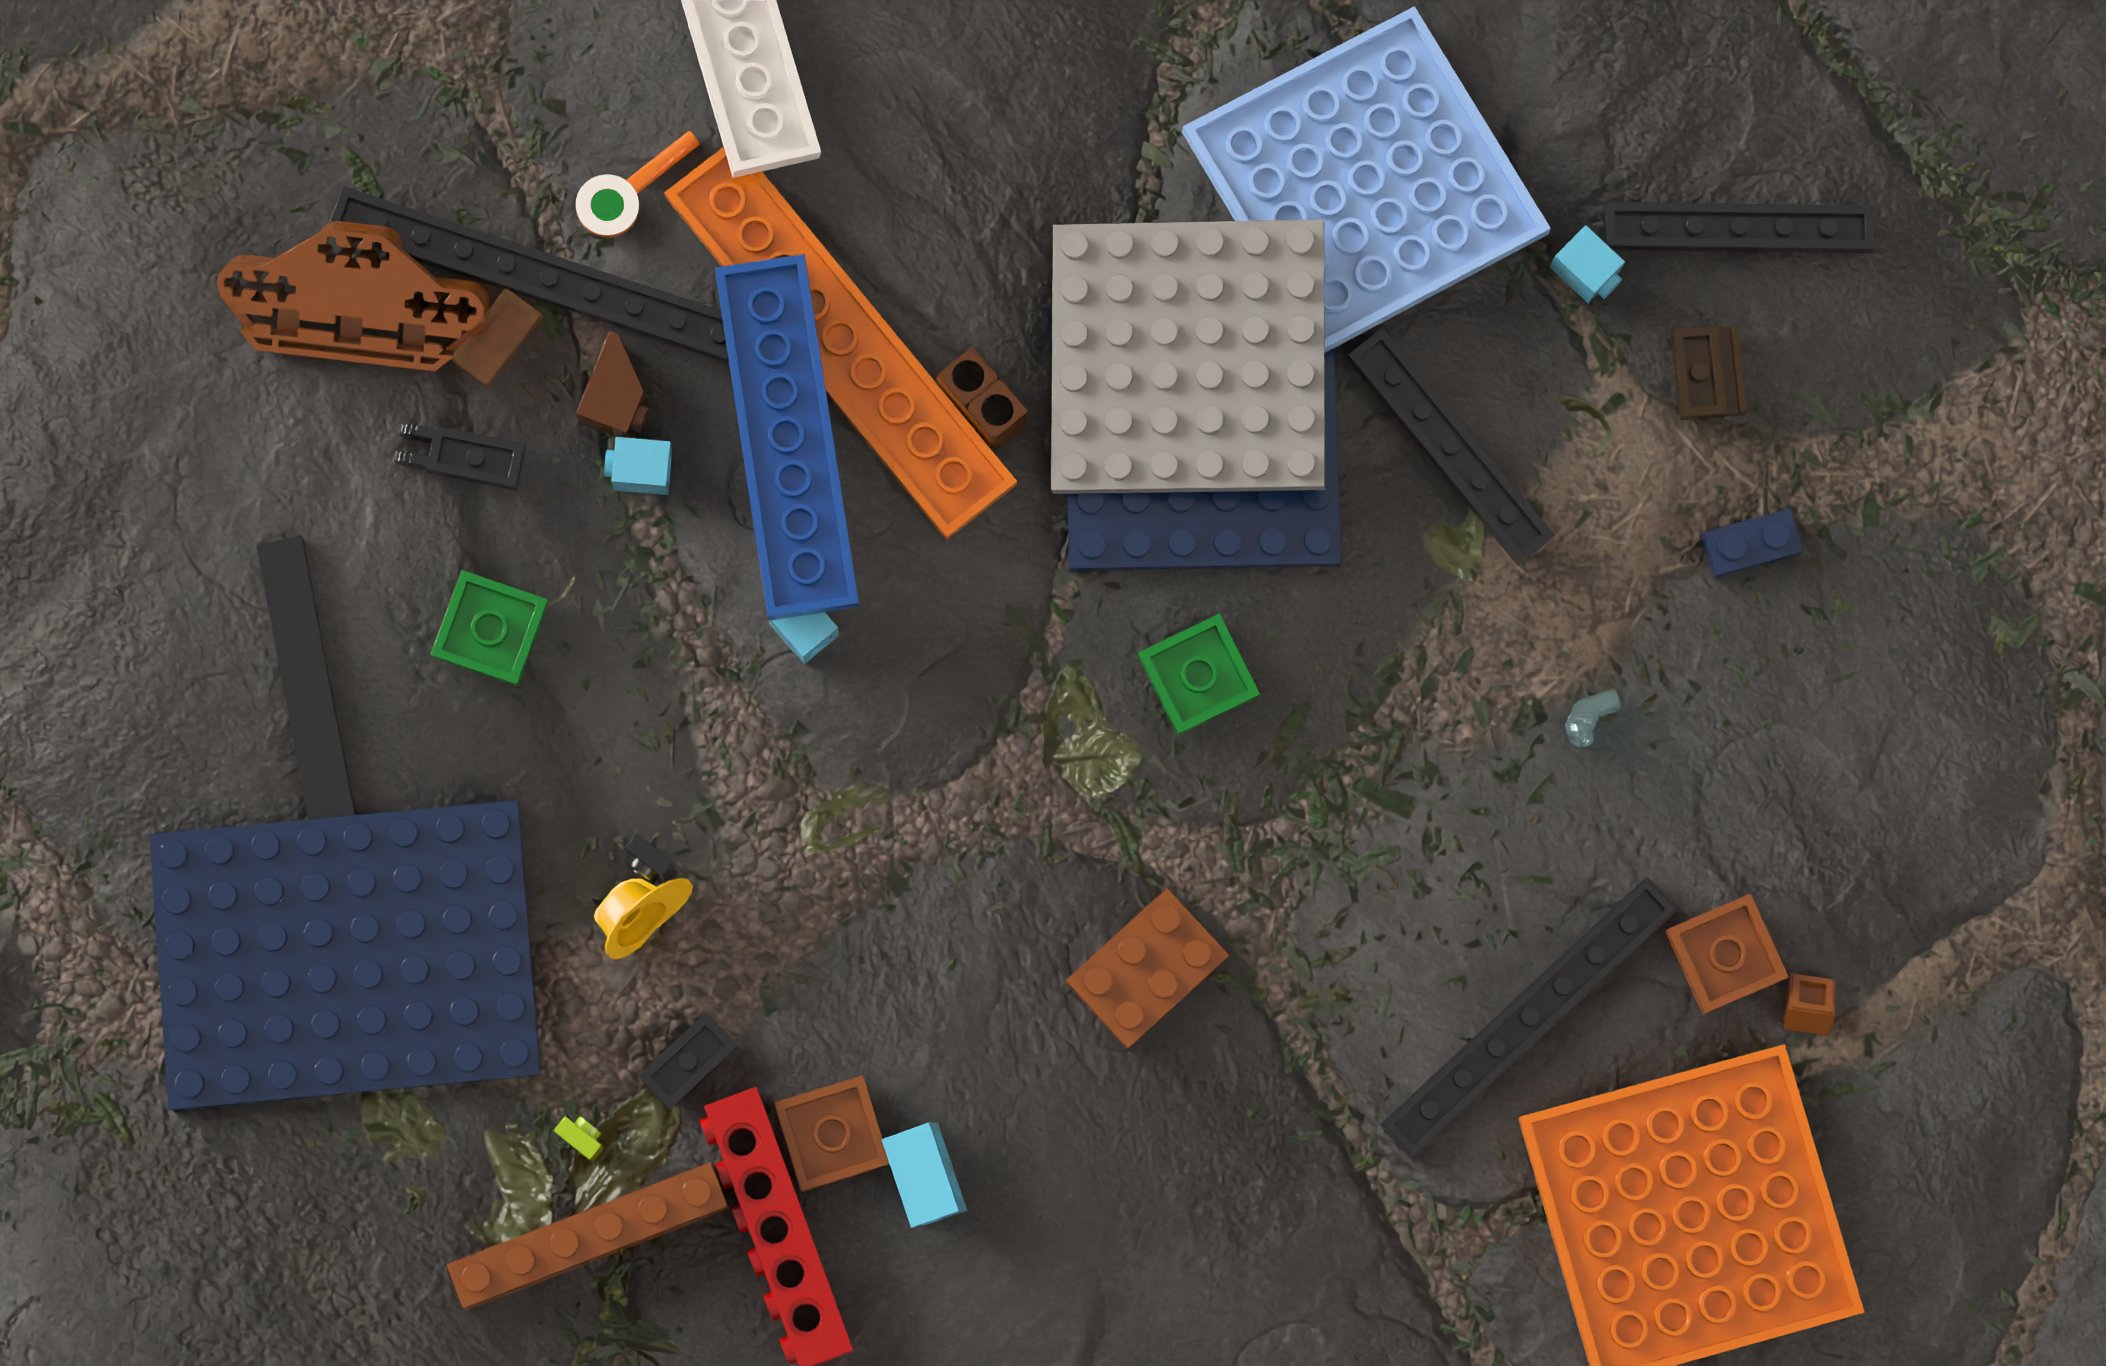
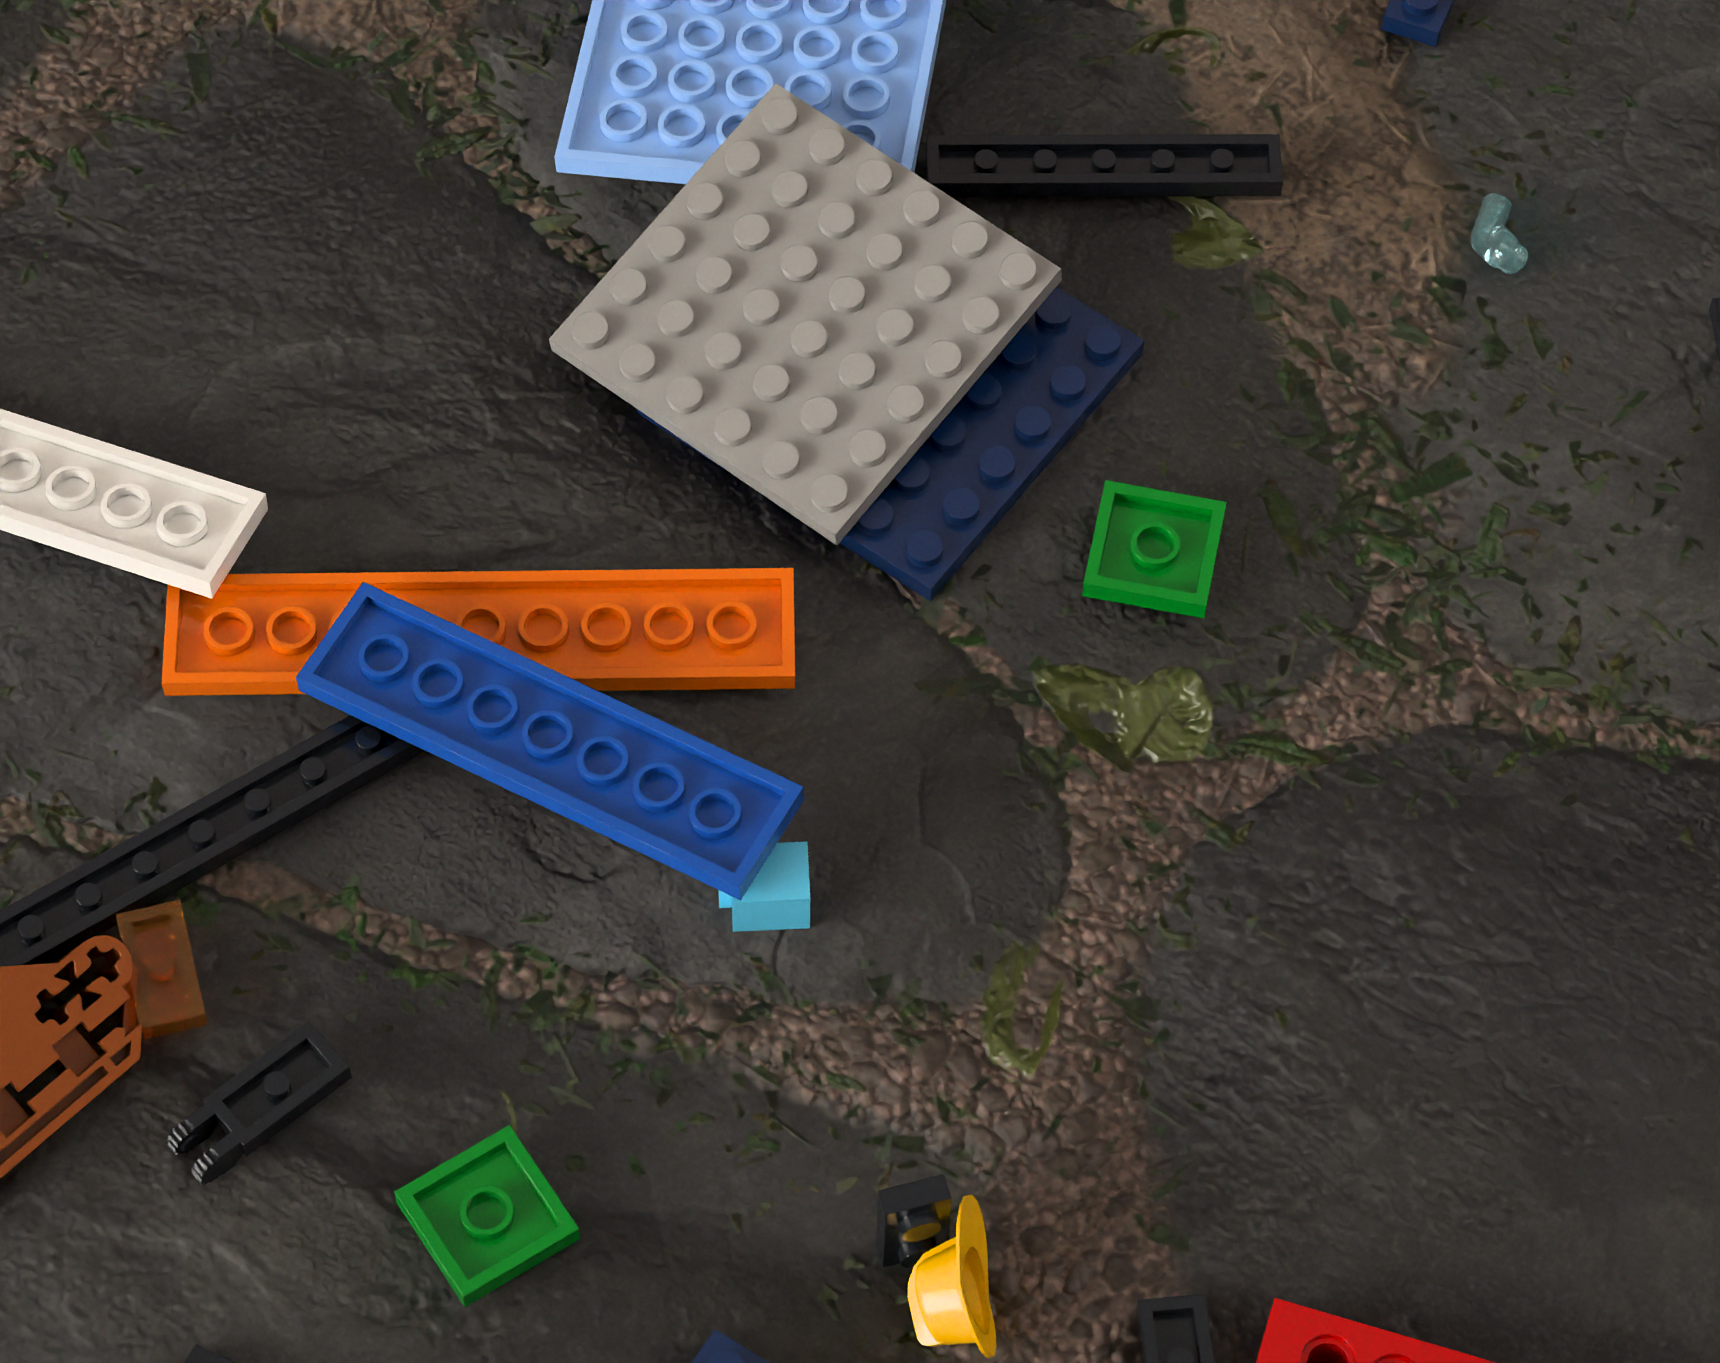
camera: 45 degrees left, 20 degrees down
piece [576,131,700,238] -> none
reddish brown slope [576,331,650,438] -> none
medium azure brick [604,437,673,495] -> none
dark orange plate [774,1075,890,1192] -> none
medium azure hinge [881,1122,967,1228] -> none
reddish brown piece [935,347,1028,450] -> none
dark orange plate [1065,888,1229,1050] -> none

